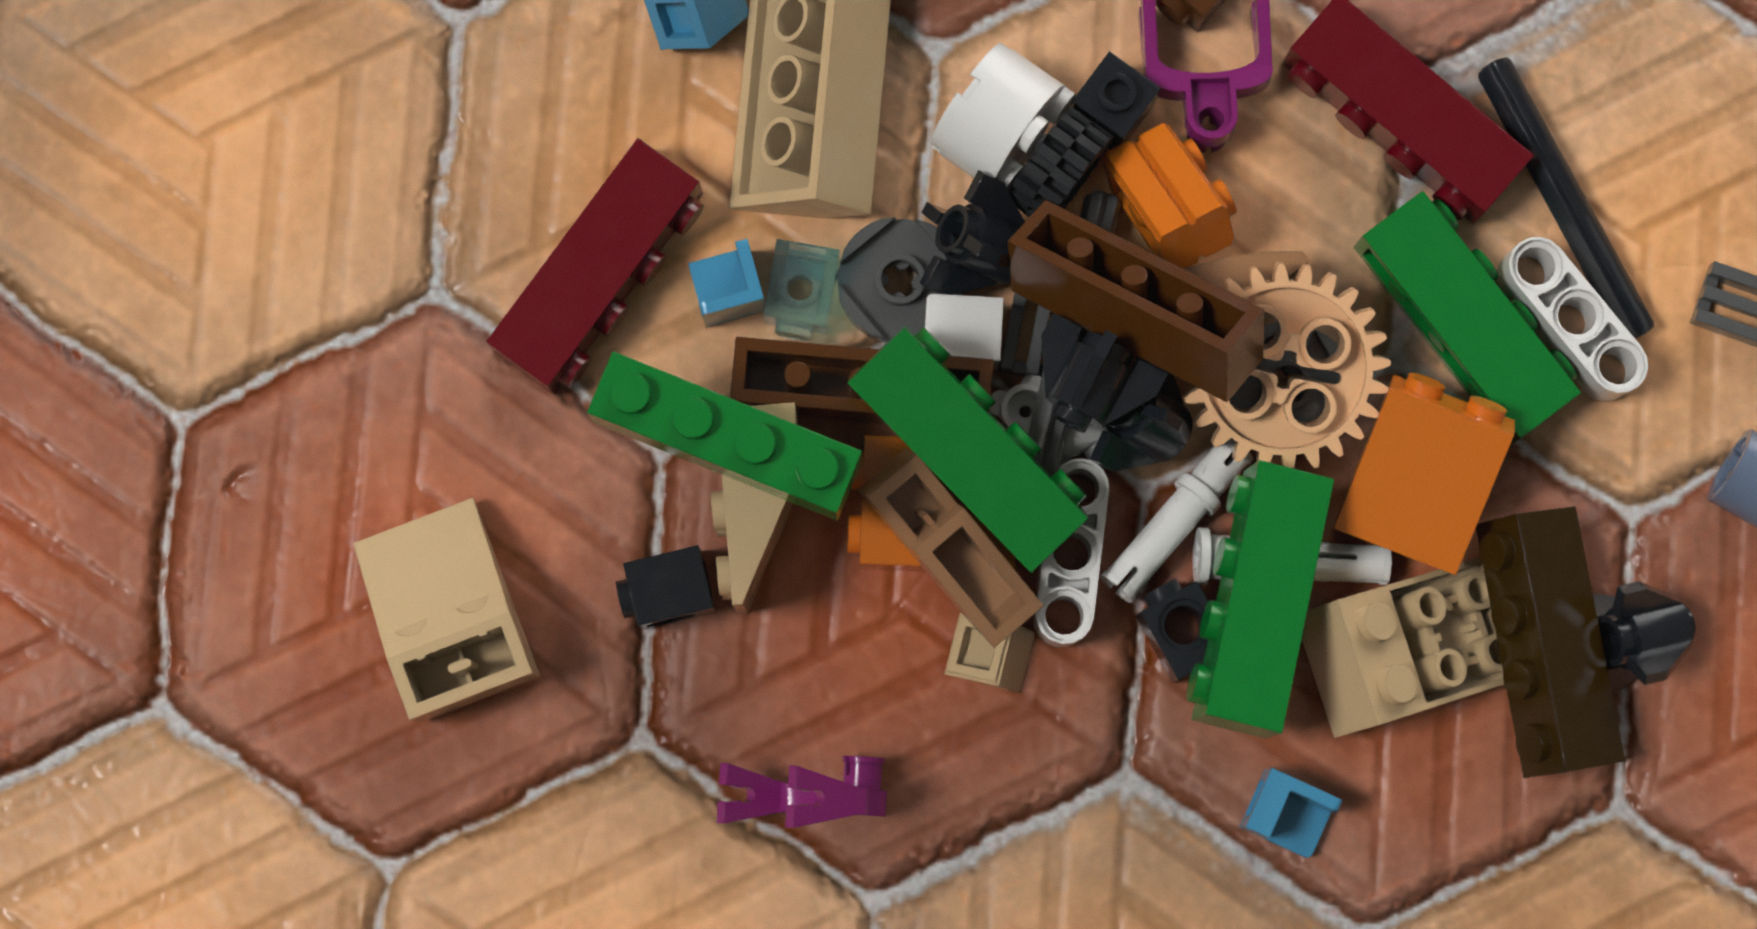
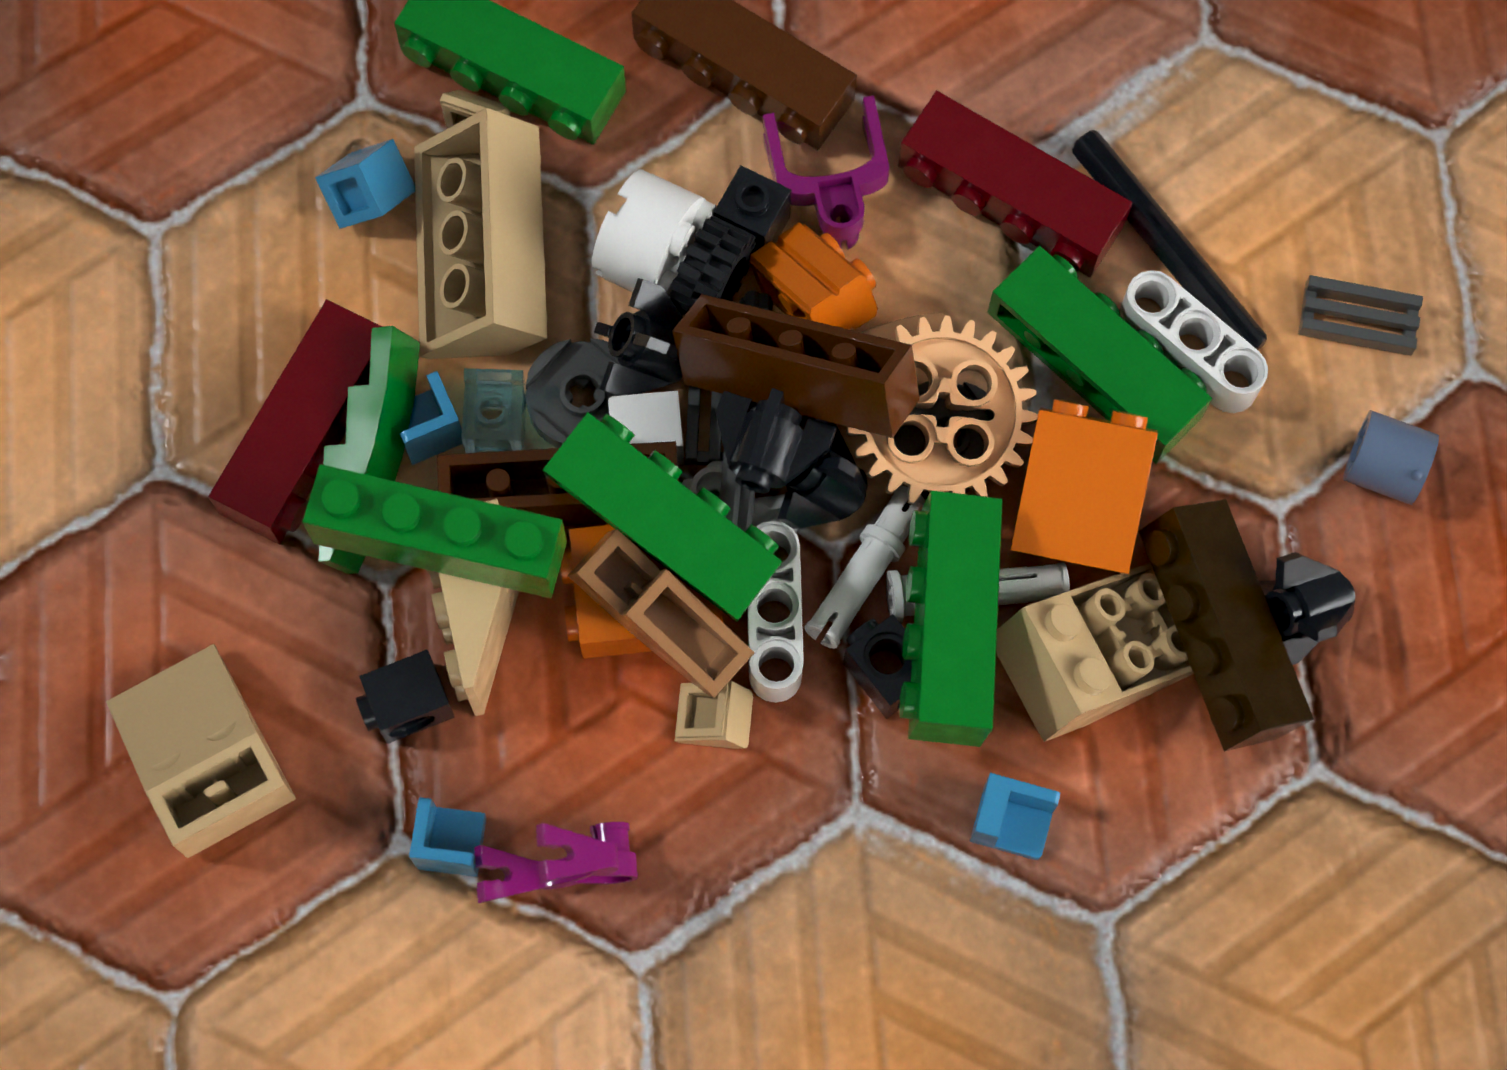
camera: 10 degrees left, 10 degrees down
none -> green slope [318,326,420,574]
none -> dark azure panel [409,797,487,877]

